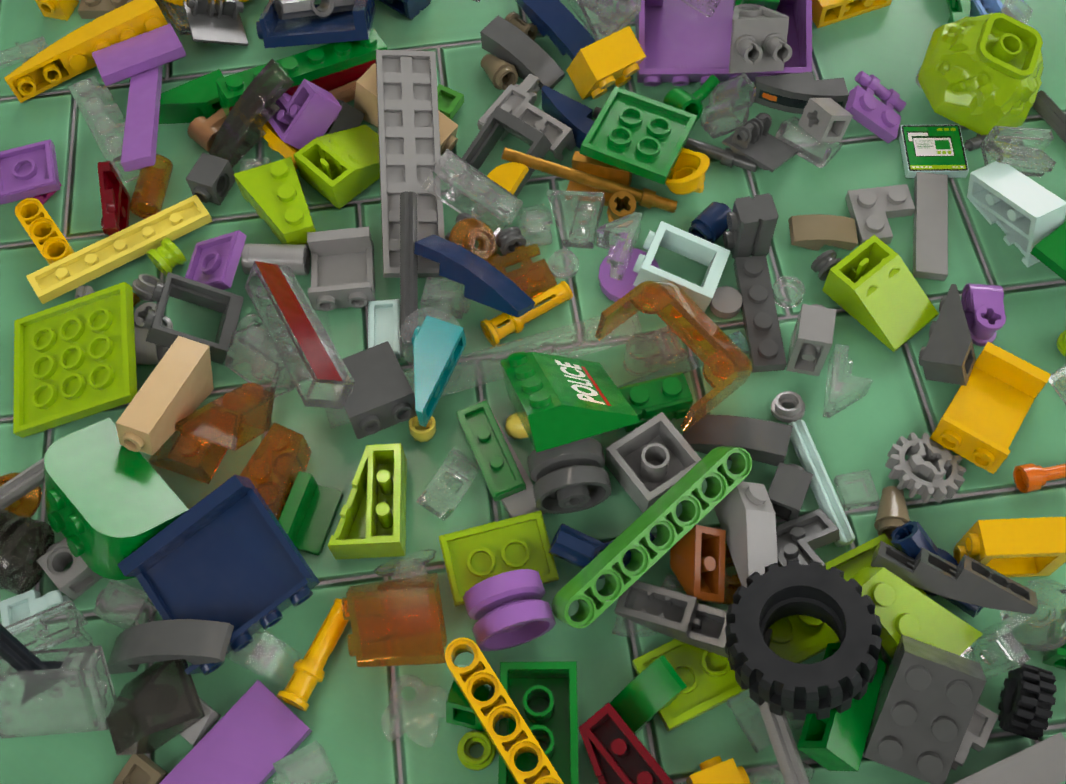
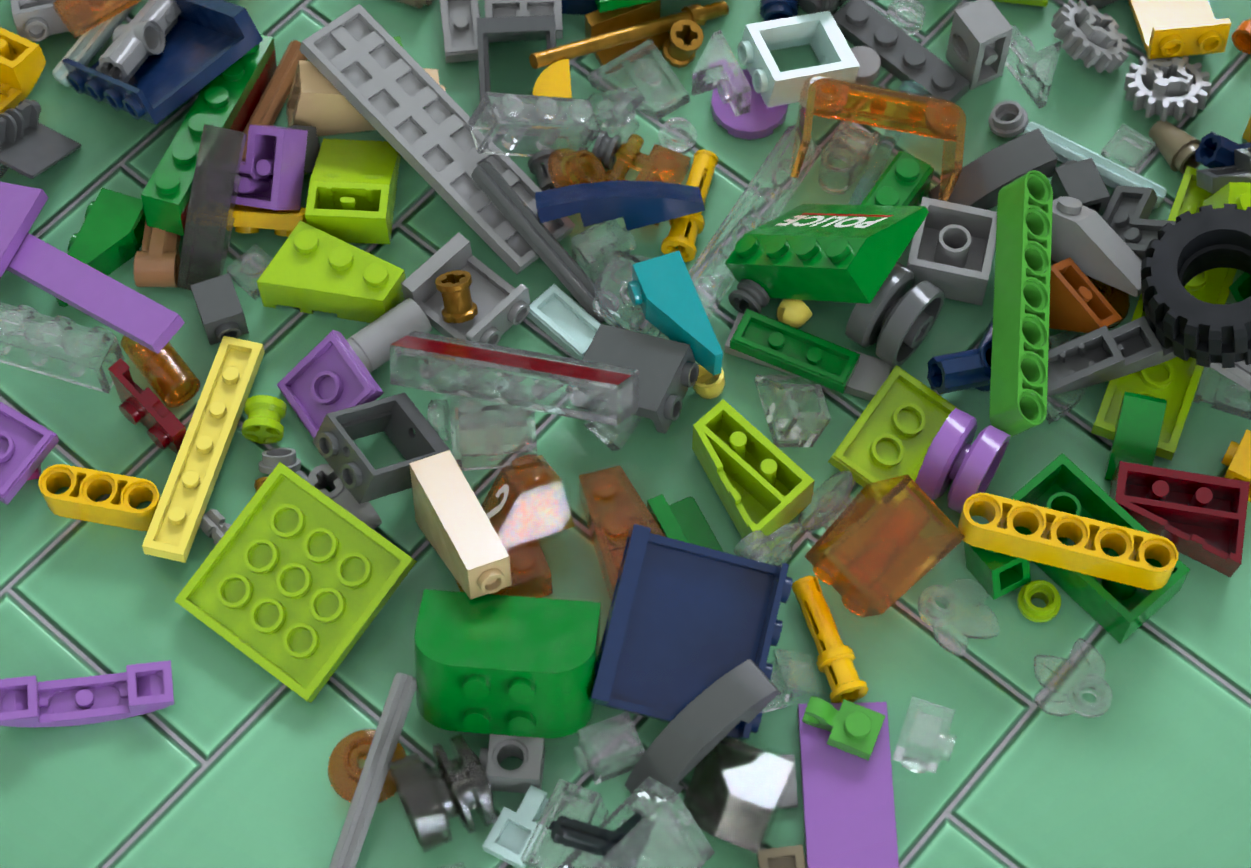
camera: 45 degrees left, 0 degrees up
none -> pearl gold bush [435,270,478,323]
none -> dark grey bush [728,279,770,314]
none -> clear plate [734,522,804,566]
none -> bright green plate [802,696,886,760]
none -> light grey gear [1051,0,1130,73]

